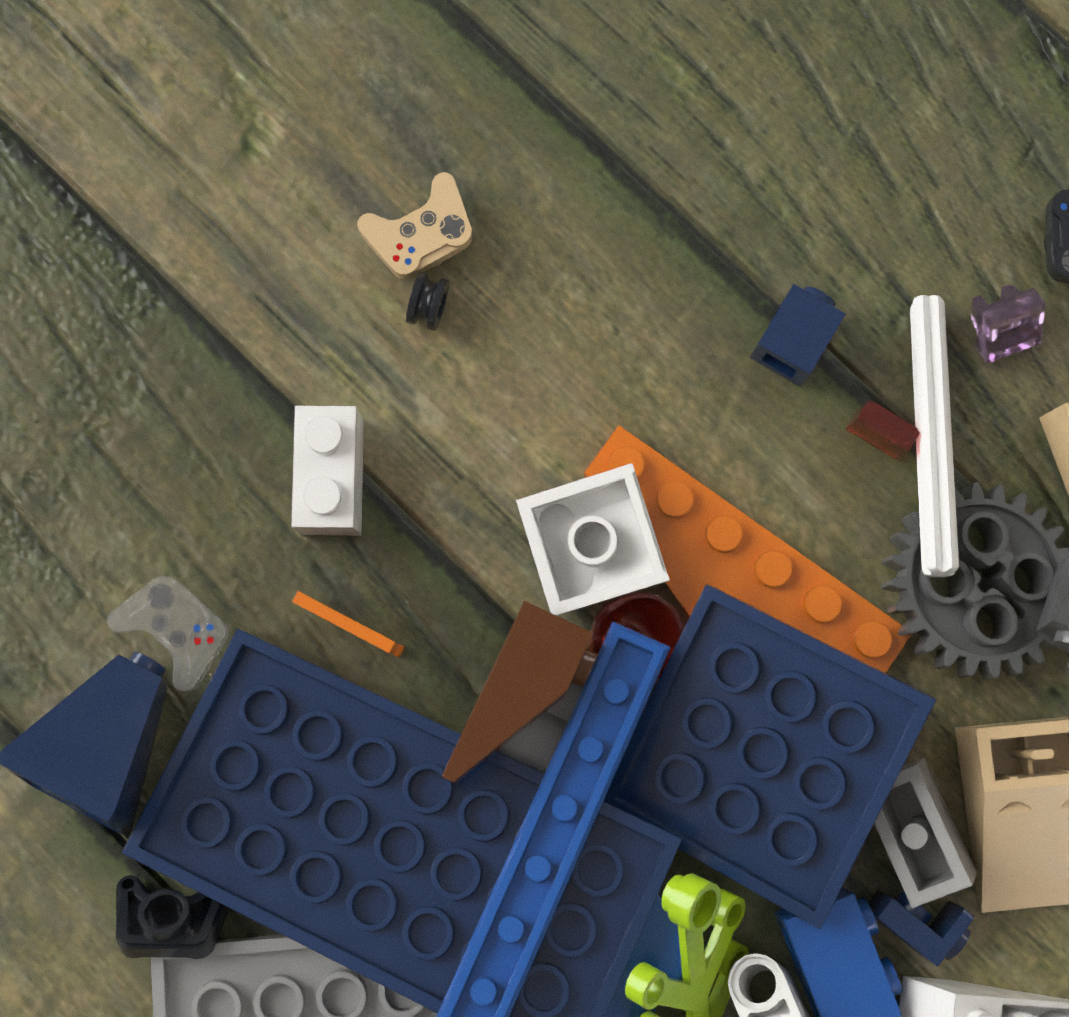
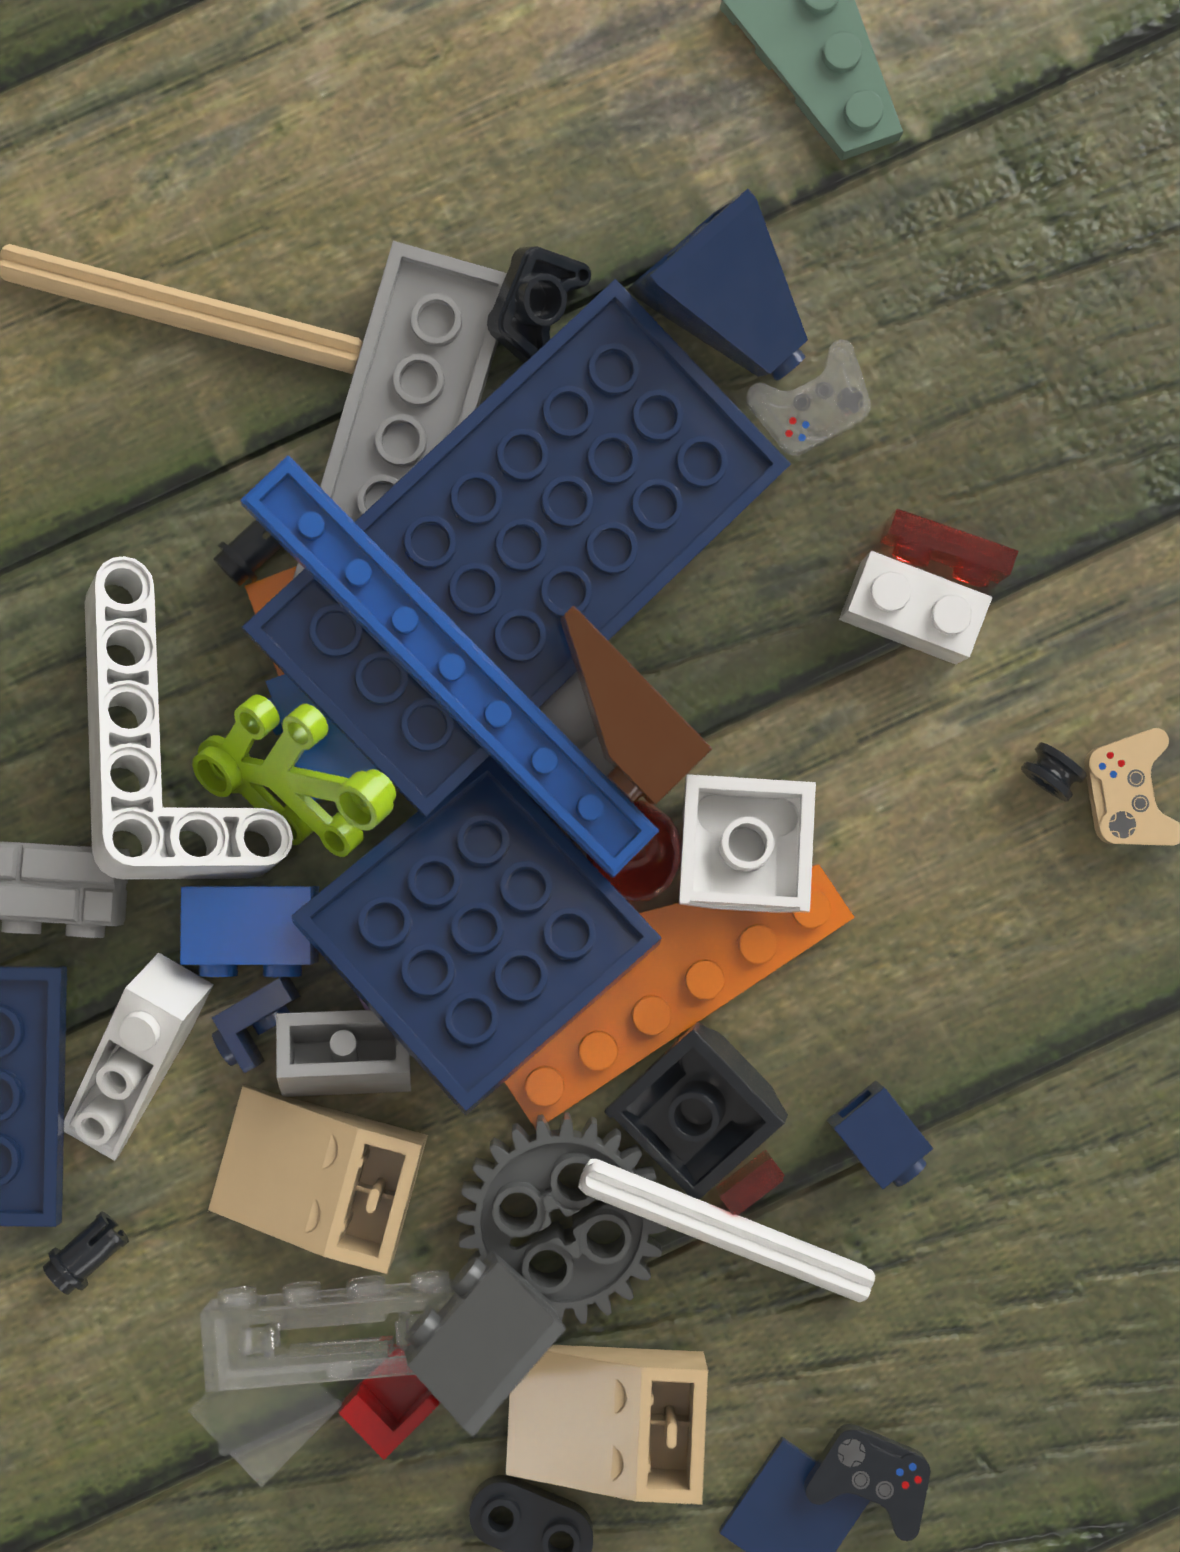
camera: 110 degrees right, 5 degrees up
orange piece [292,591,405,658] -> none
clear purple tile [971,285,1046,363] -> none
none -> black slope [604,1022,788,1200]
none -> clear red plate [880,509,1019,587]

